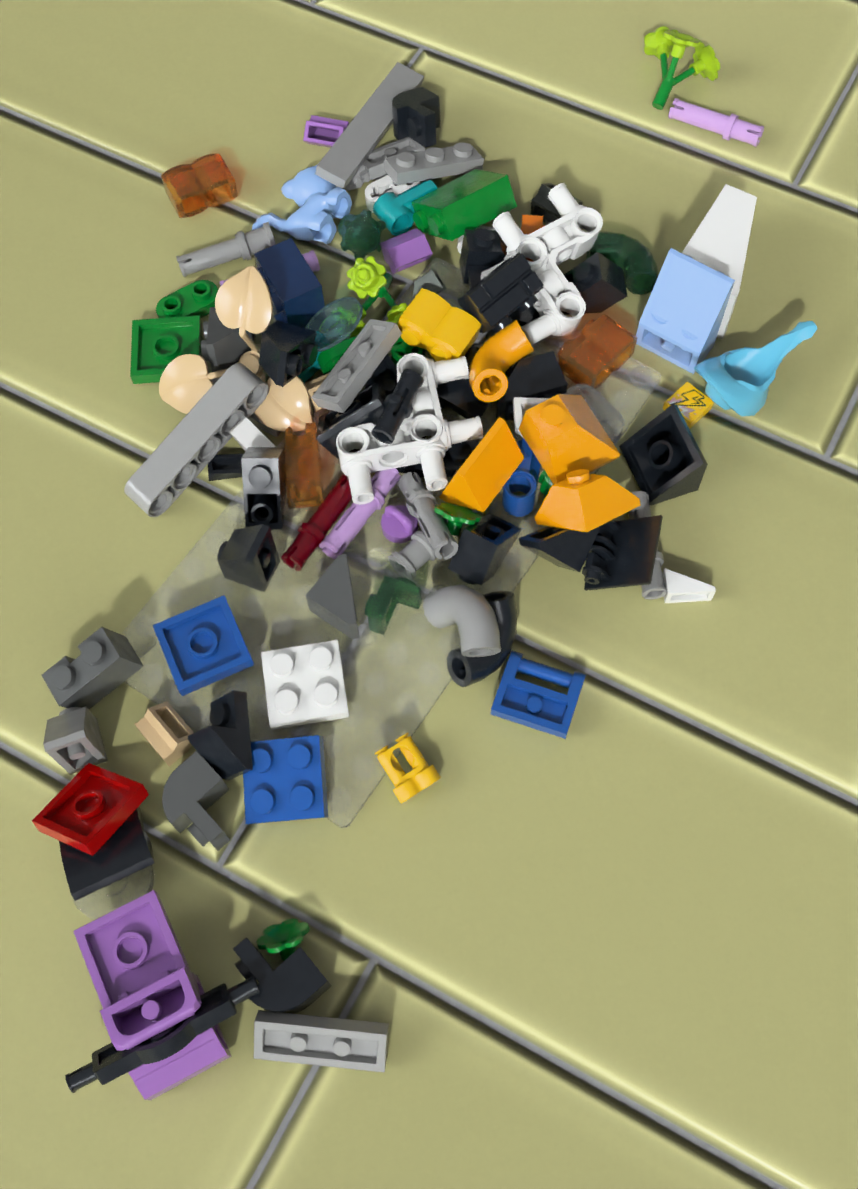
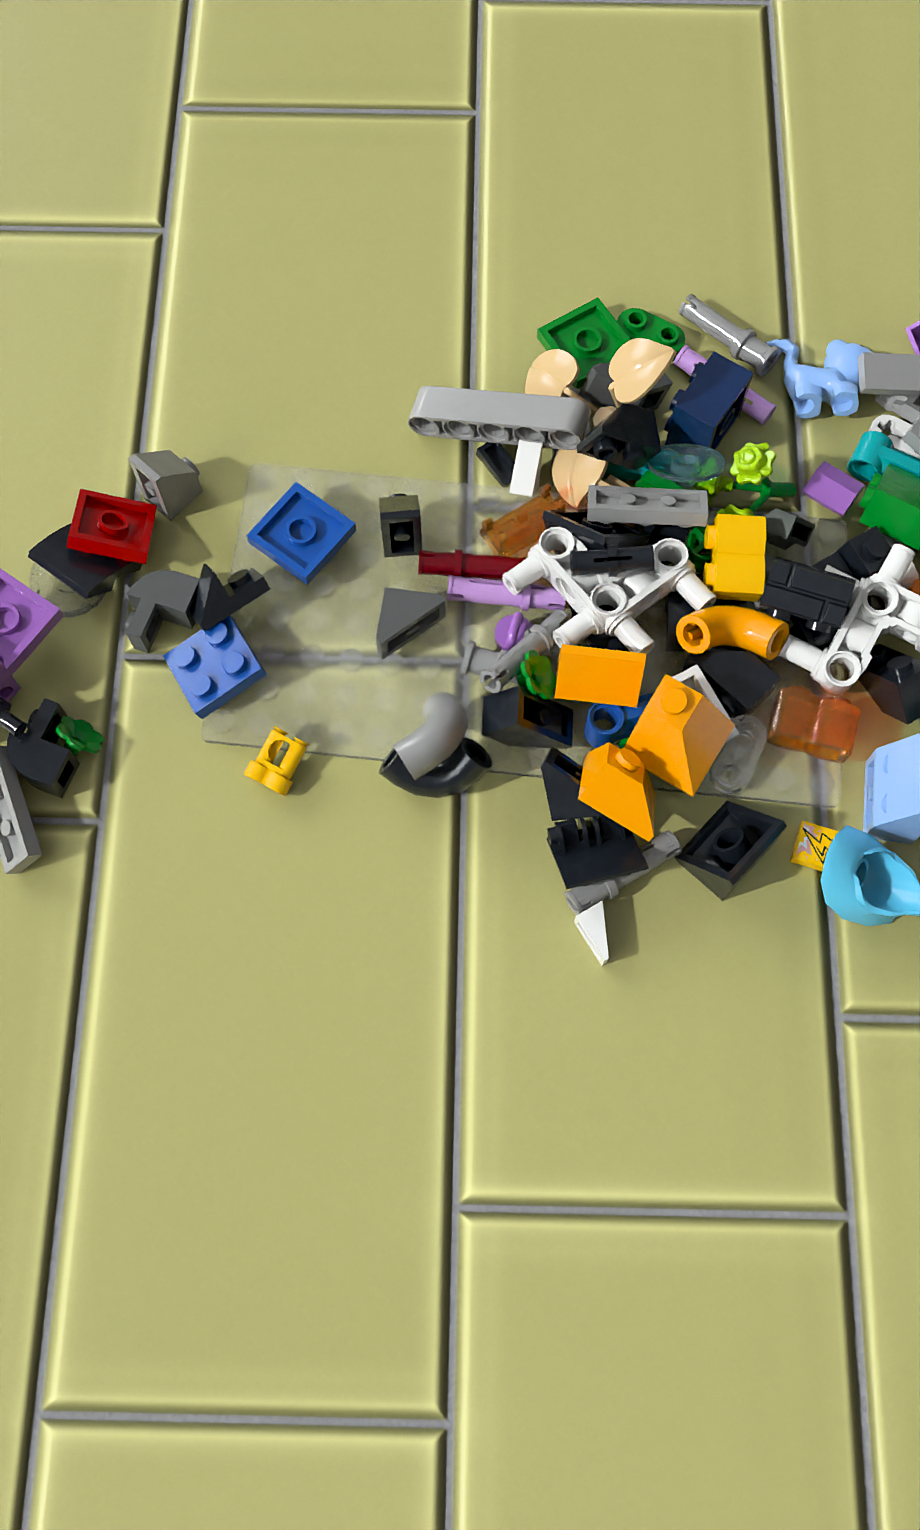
camera: 60 degrees right, 5 degrees up
dark grey brick [42,627,144,709] -> none
tan piece [134,701,194,767] -> none
clear orange brick [161,153,238,218] -> none
black slope [241,447,286,530] -> none
white plate [261,640,350,730] -> none
clear green rock [338,209,386,260] -> none
clear green bracket [364,576,422,635] -> none
blue plate [491,650,586,739] -> none

